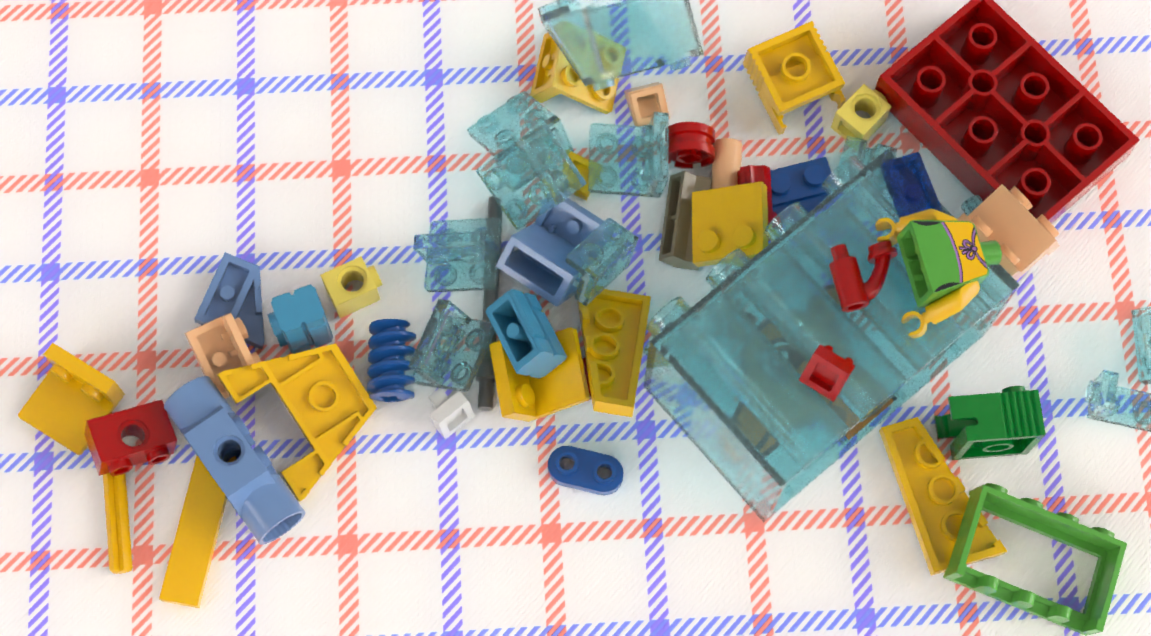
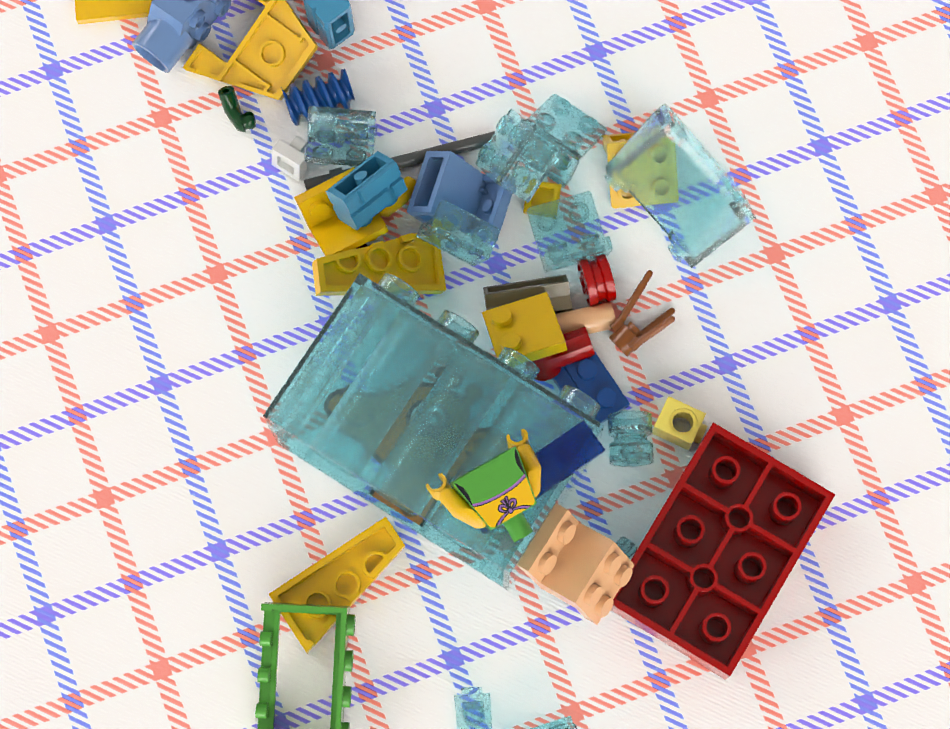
camera: 75 degrees right, 5 degrees up
light yellow brick [320,256,383,318] -> none
clear light blue bracket [413,217,502,292] -> none
blue plate [548,446,624,496] -> none
light nougat slope [624,82,670,127] -> none
yellow piece [743,21,846,135] -> none
red tile [799,344,856,402] -> none
red plant [829,241,898,312] -> none
green piece [934,386,1046,460] -> none
none -> dark green arm [218,86,256,132]
none -> dark orange plant [609,270,675,357]

